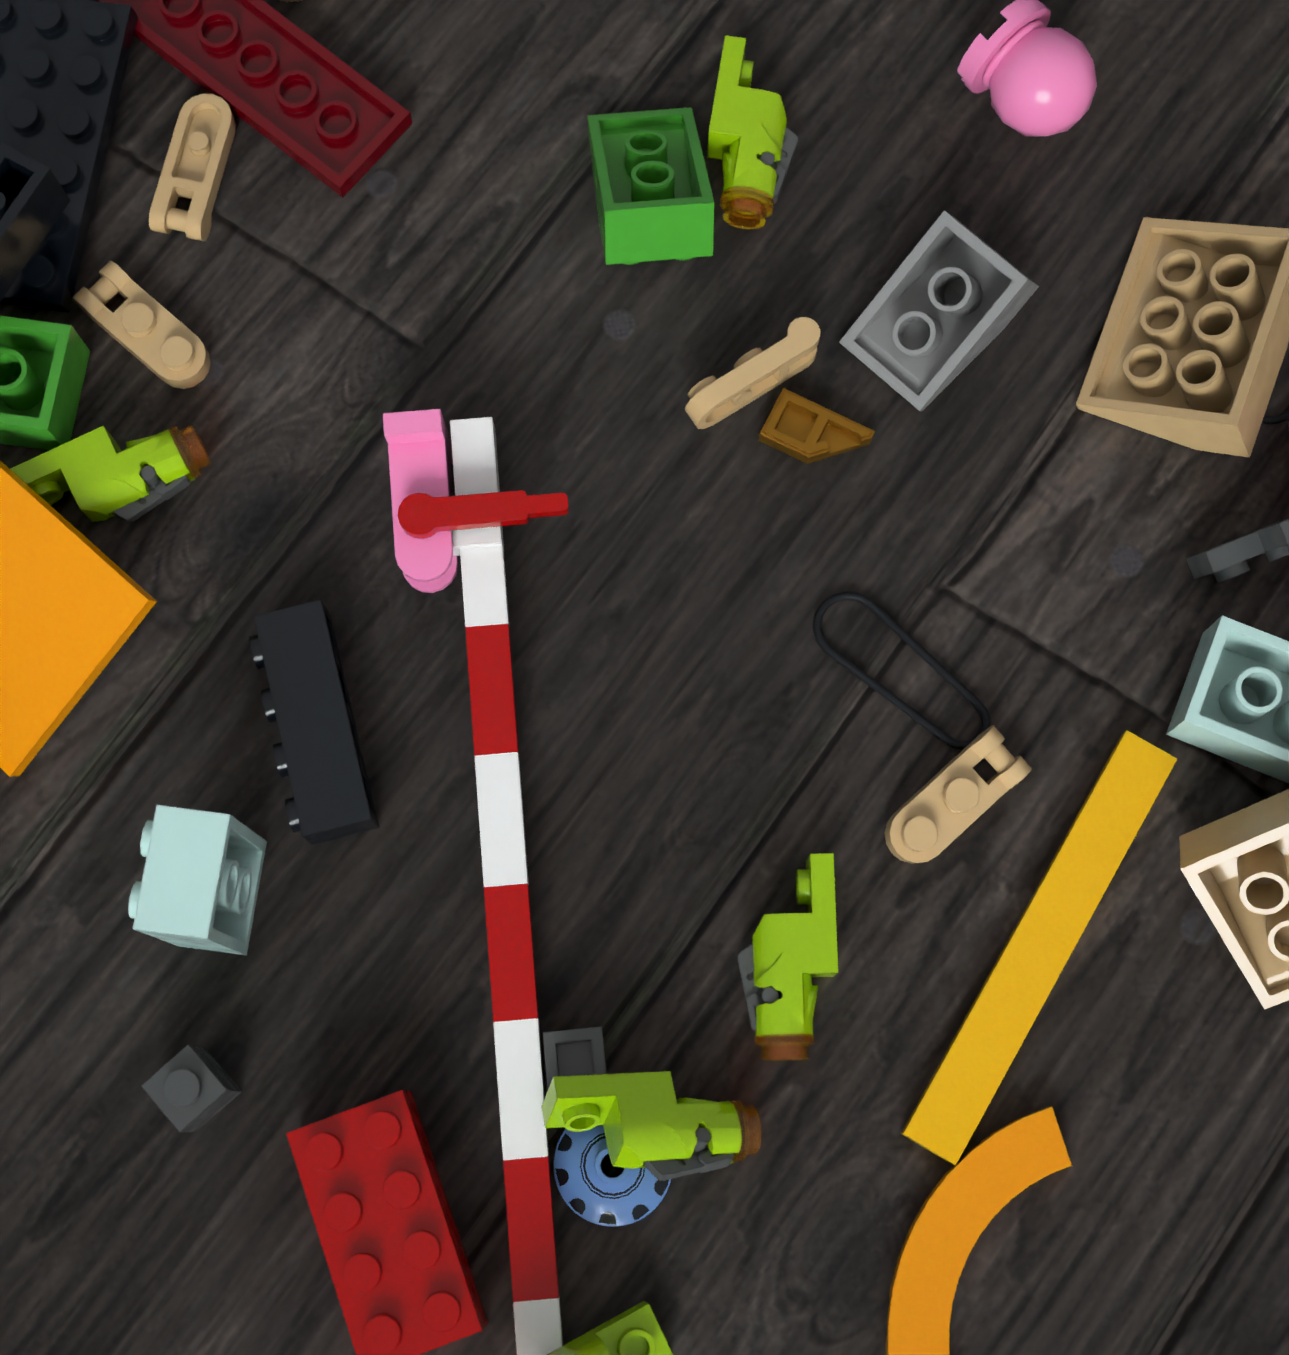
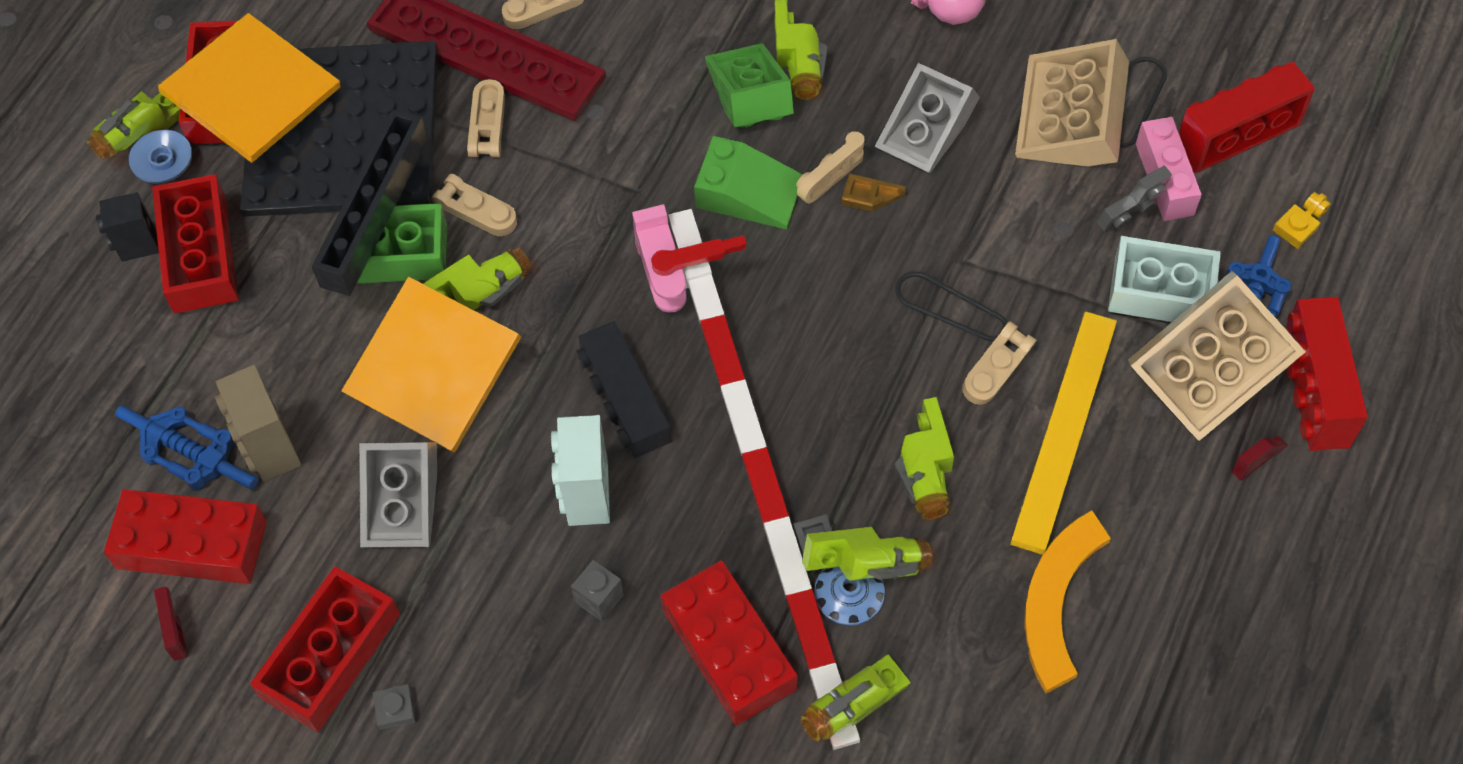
camera: 10 degrees left, 15 degrees down
none -> bright green slope [694,136,803,230]

